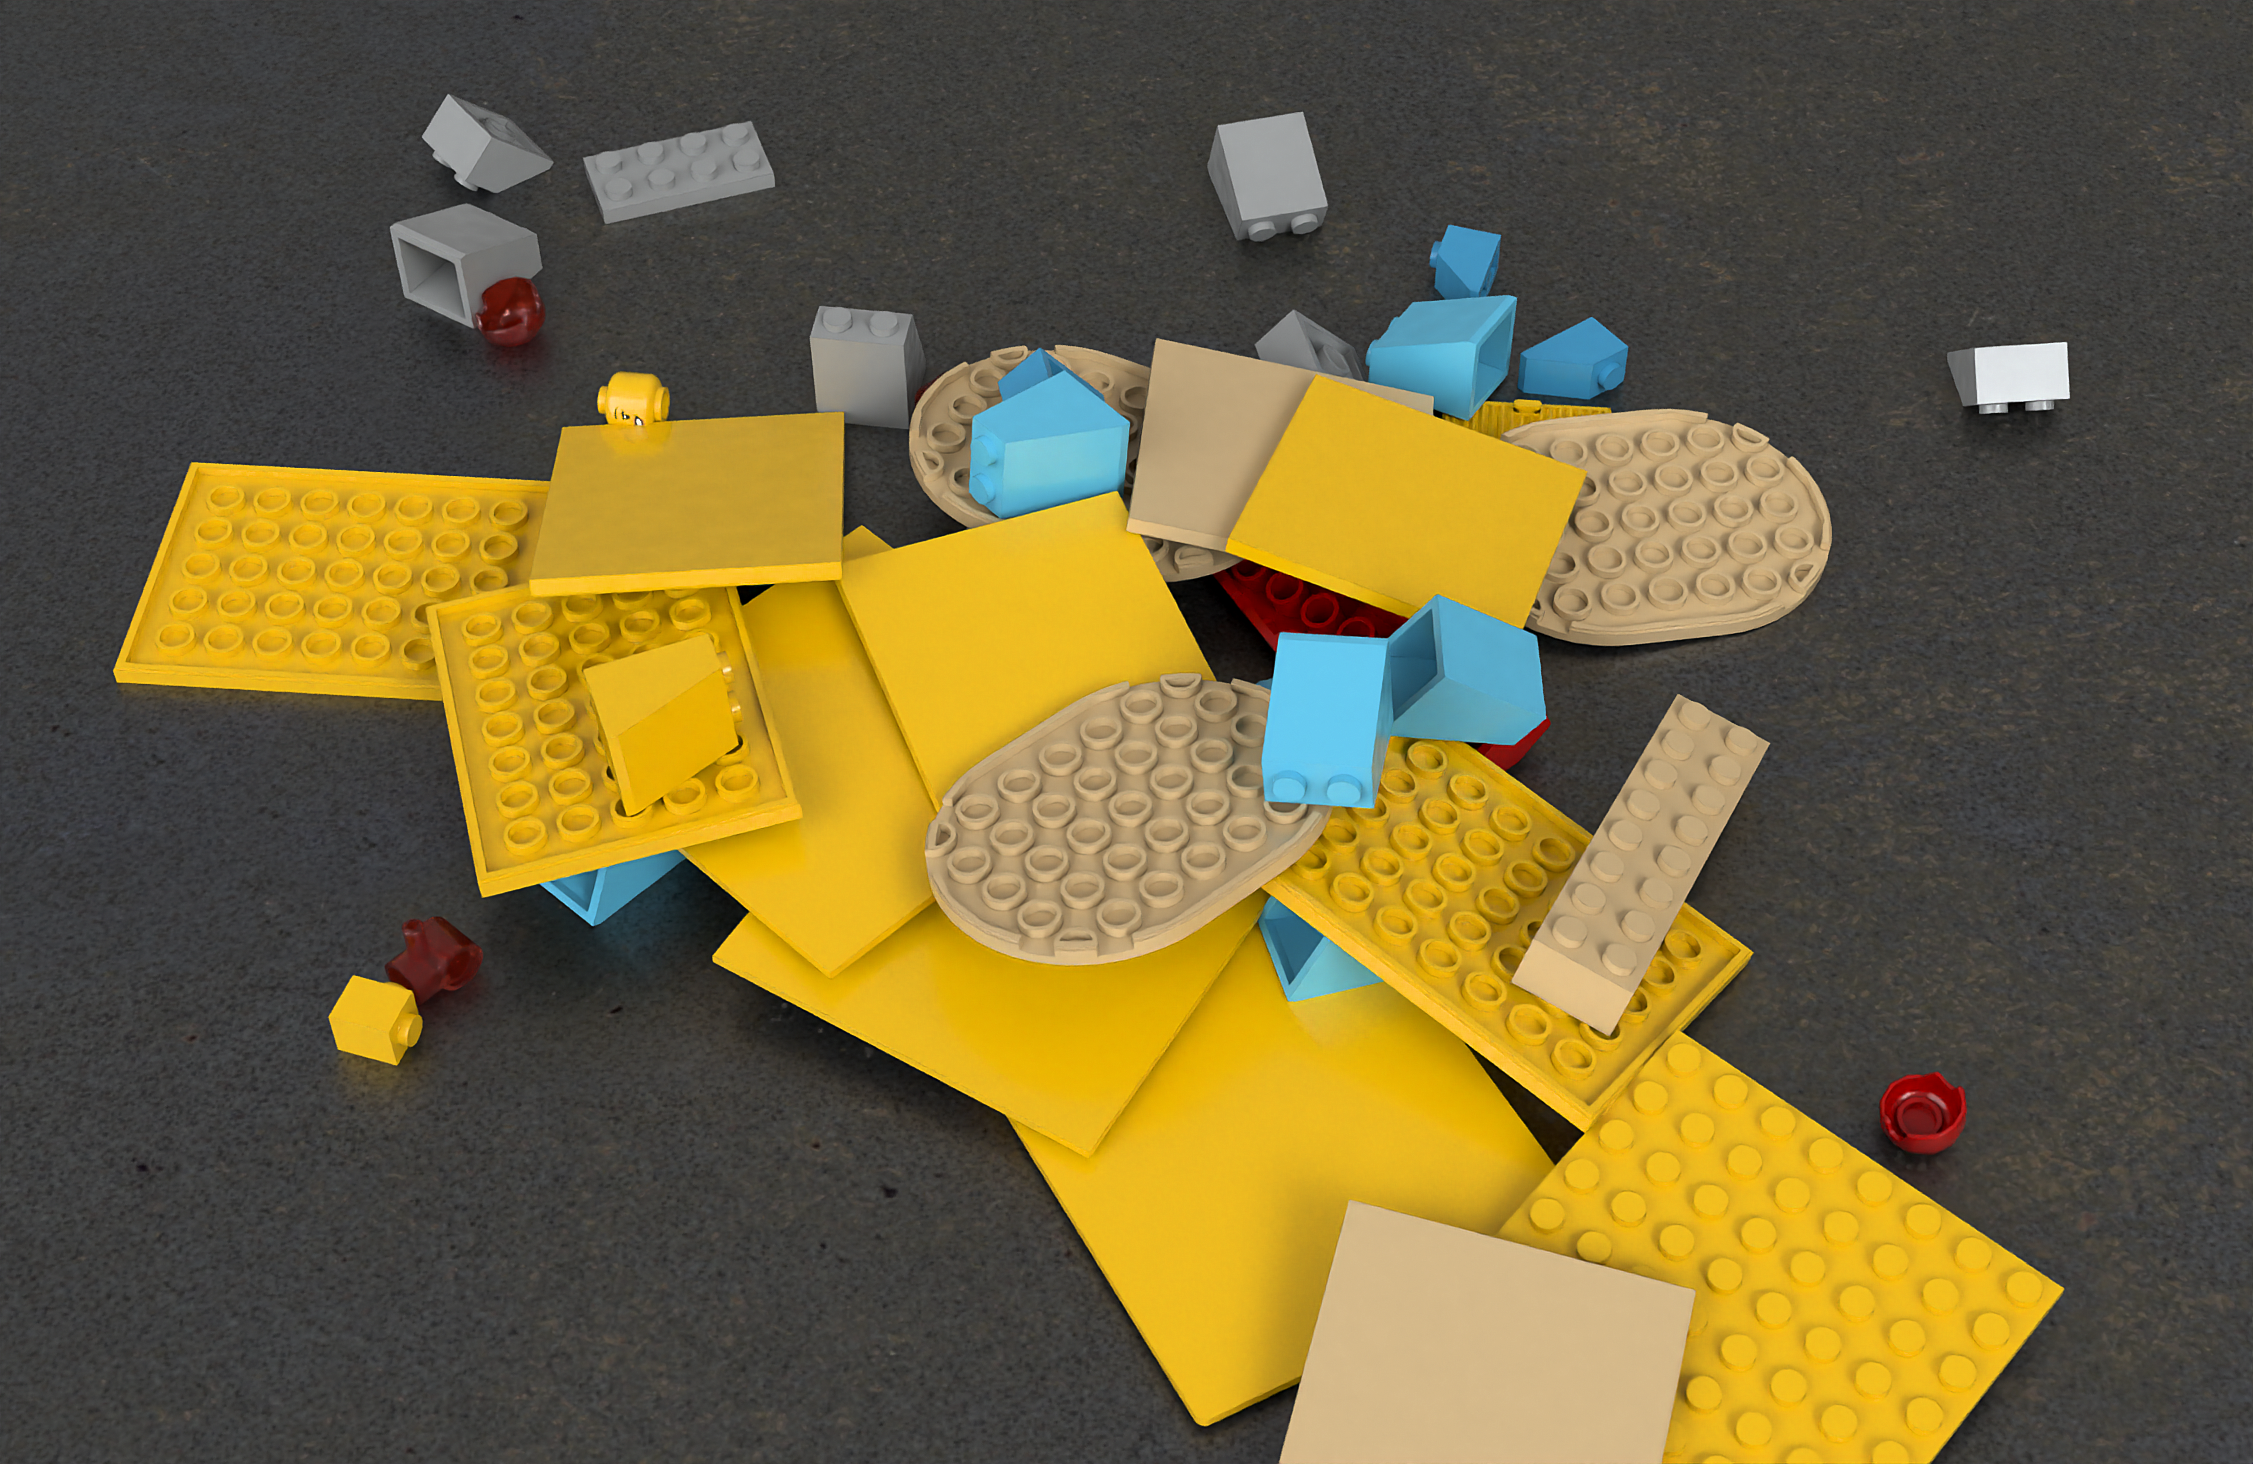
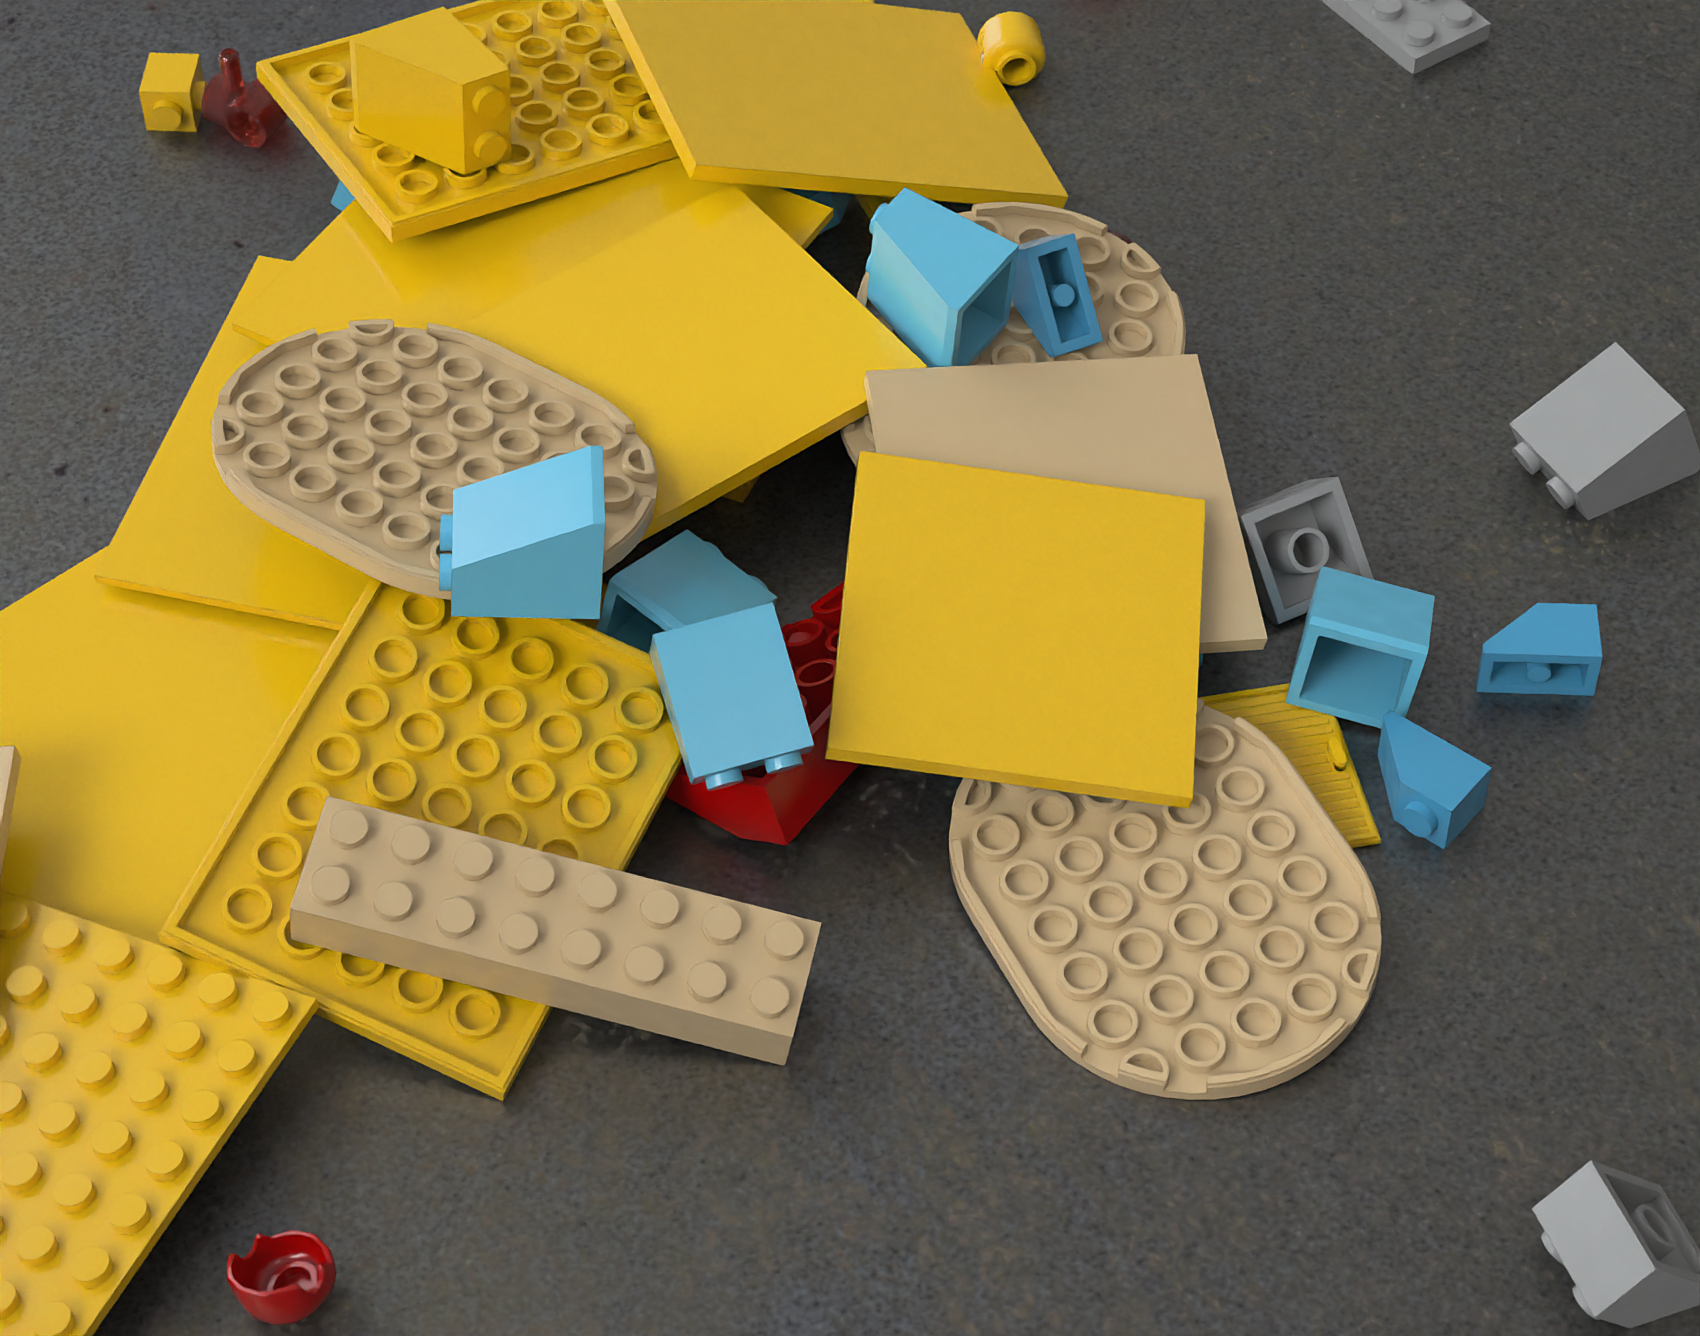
camera: 75 degrees right, 0 degrees up
light grey slope [810,306,926,429] -> none

